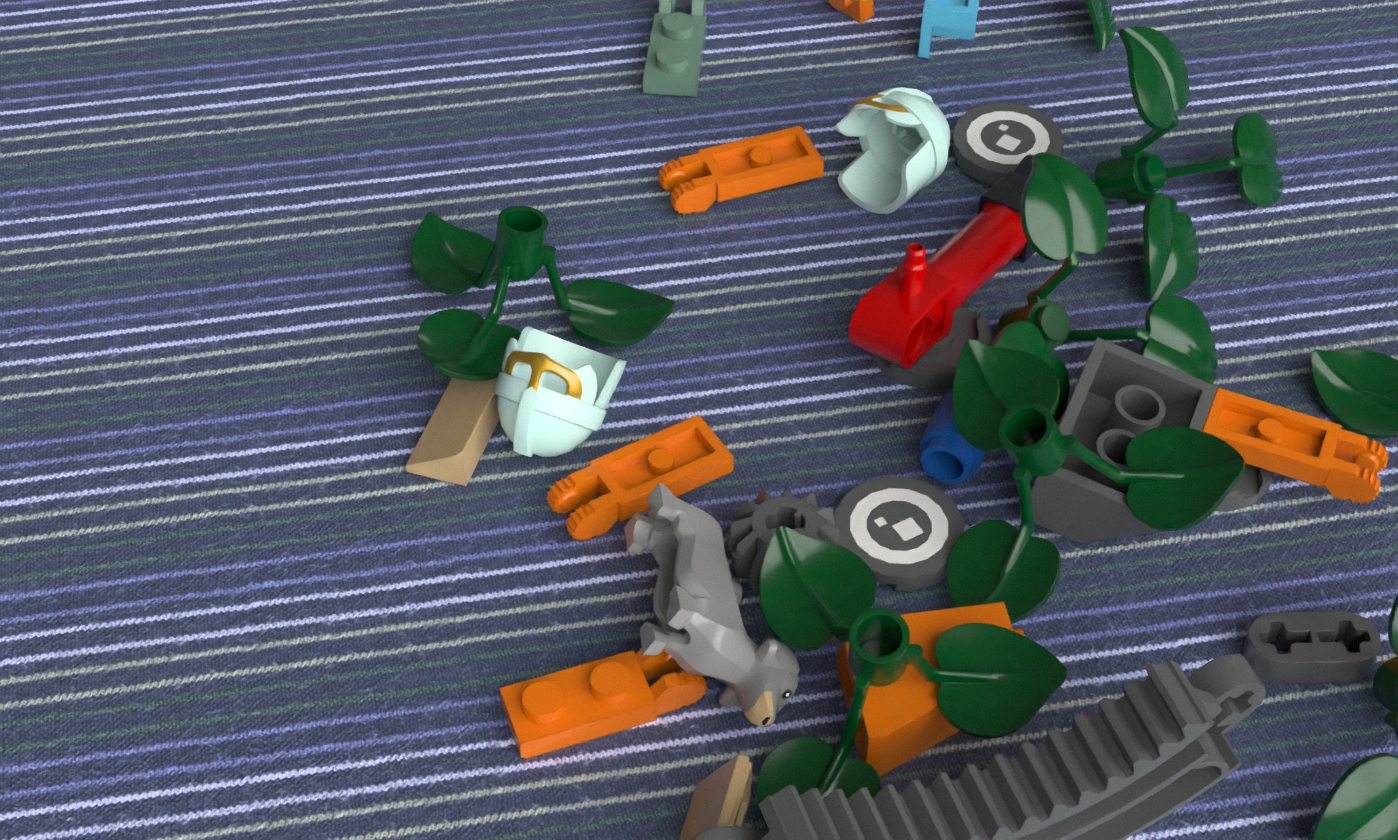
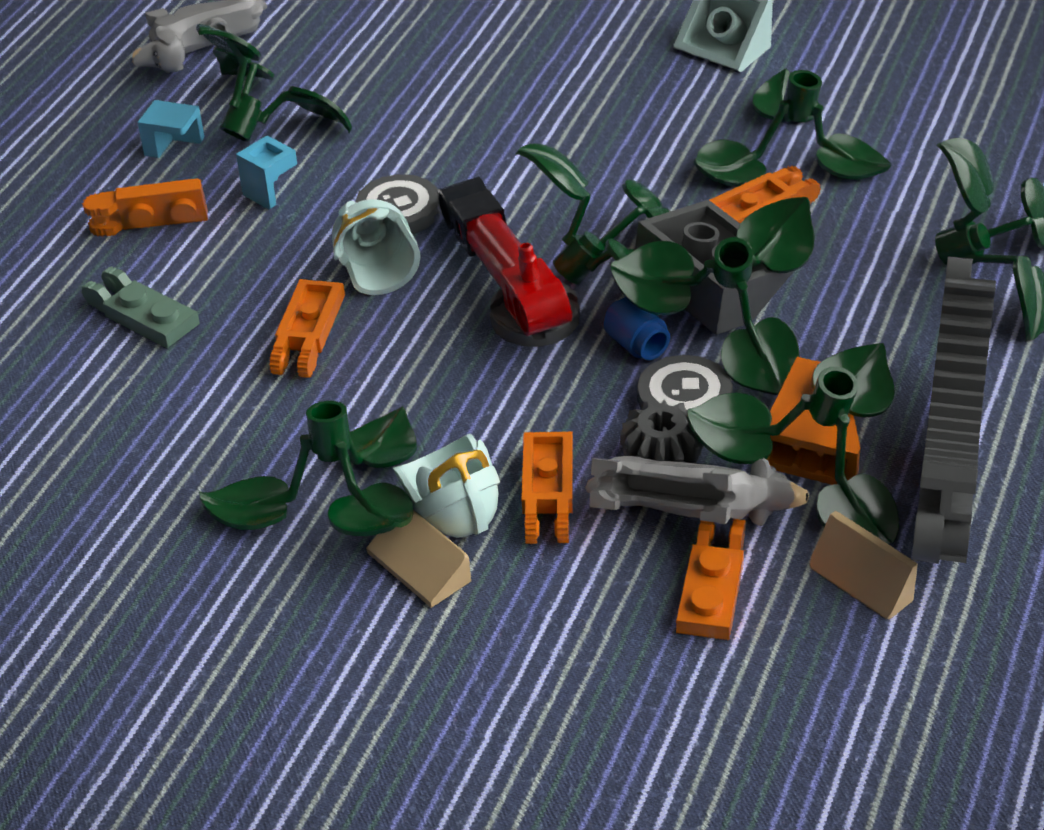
camera: 55 degrees left, 5 degrees down
dark green plant [1095,26,1283,303] -> none
flat silver beam [1243,611,1381,683] -> none

